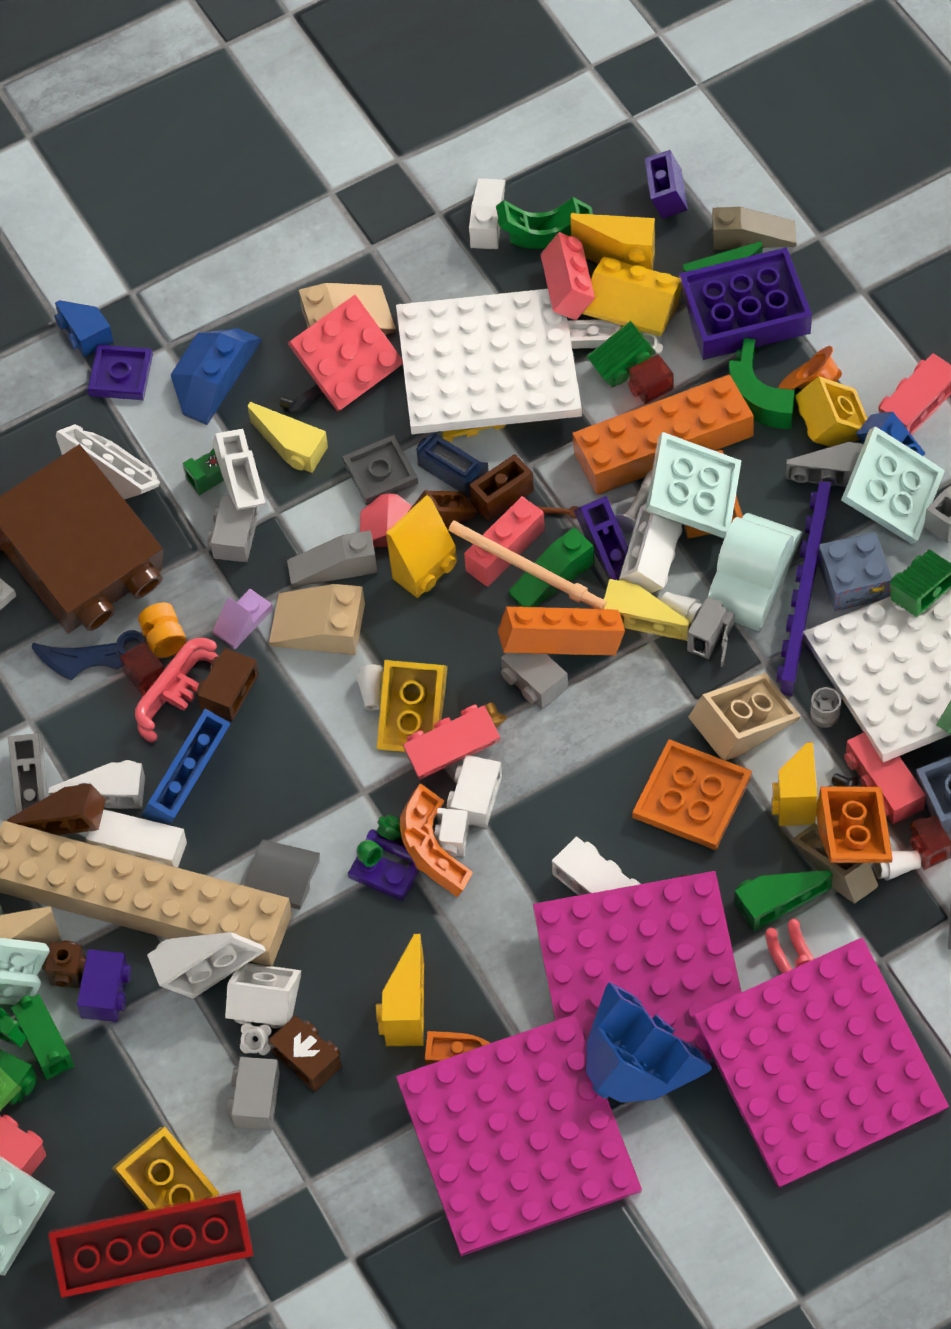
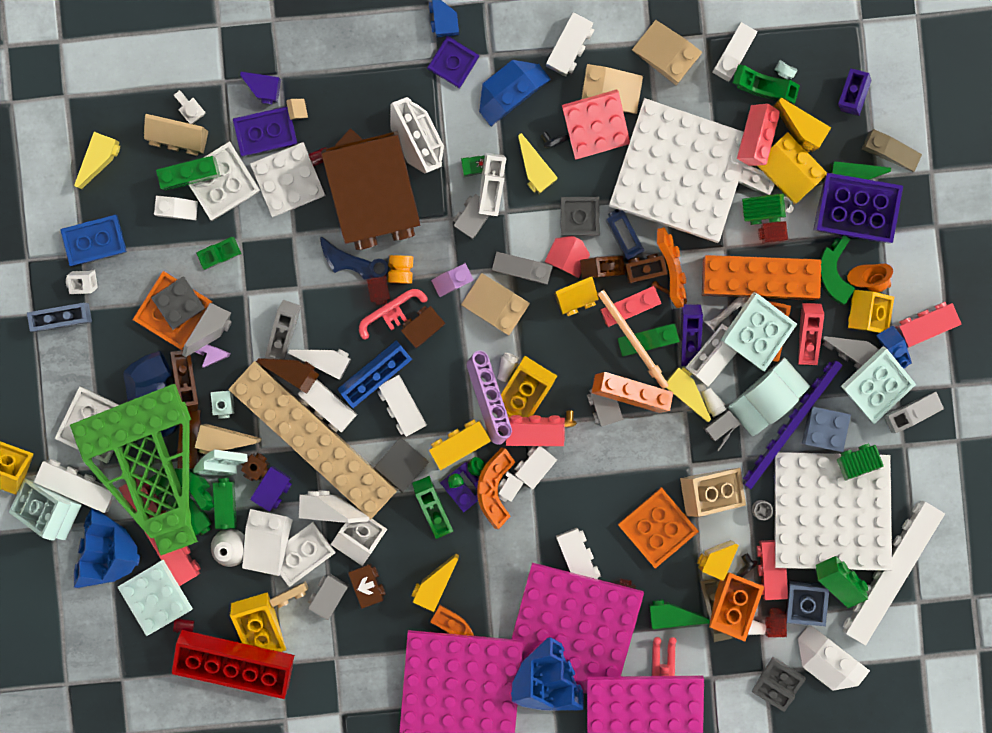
camera: 25 degrees right, 30 degrees up
white plate [240,1023,271,1055] -> none
none -> dark red piece [173,618,195,633]
none -> white cone [211,528,245,567]
none -> white slope [242,509,293,576]
none -> tan plate [269,581,309,608]
none -> white plate [280,522,336,587]
none -> white brick [377,375,427,437]
none -> green slope [412,476,454,539]
none -> yellow brick [429,419,491,471]
none -> lavender beam [467,351,512,444]
none -> white brick [546,12,595,77]
none -> tan slope [632,20,703,86]
none -> orange plate [657,227,686,308]
none -> light aqua plate [775,60,797,79]
none -> coral slope [798,303,824,365]

